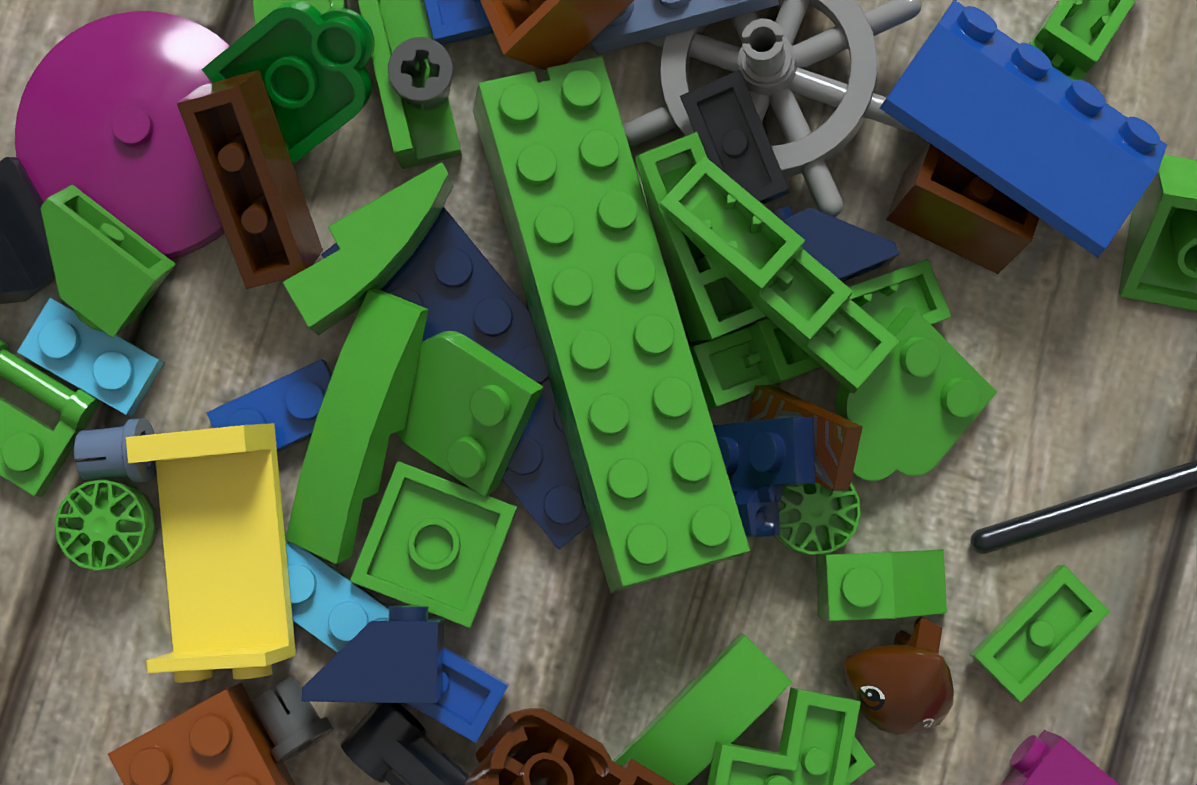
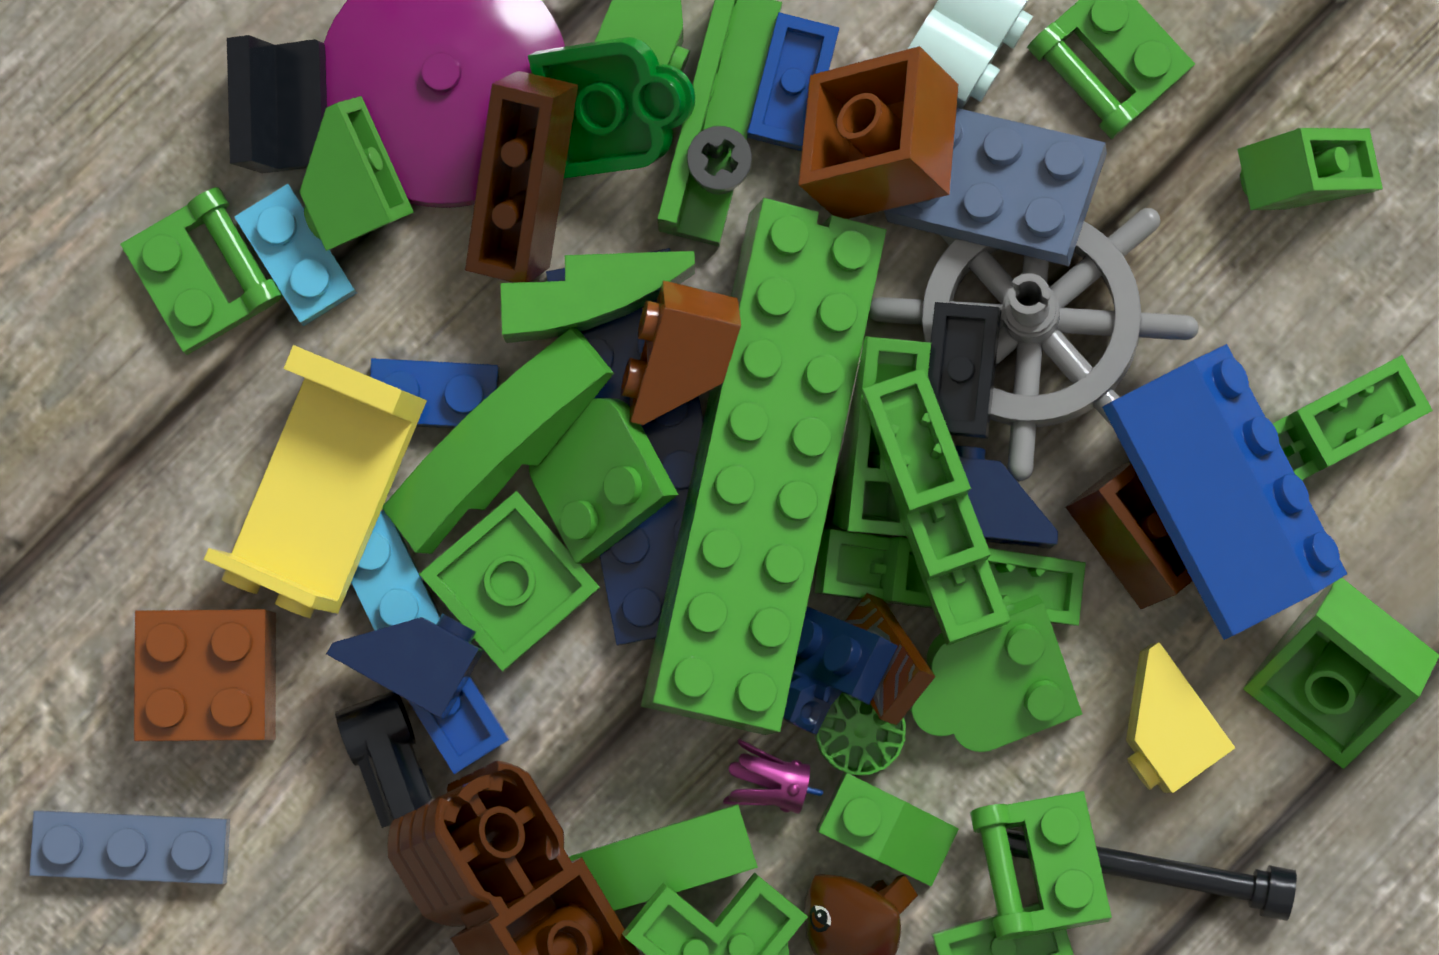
camera: 30 degrees right, 0 degrees up
bright green wheel [54,479,158,571] -> none
sand blue bush [74,418,156,483] -> none
dark grey bush [250,676,334,764] -> none
none -> dark orange slope [621,280,741,425]
none -> flat silver piece [723,738,823,814]
none -> bright green plate [970,791,1112,940]
none -> light yellow slope [1126,642,1235,793]

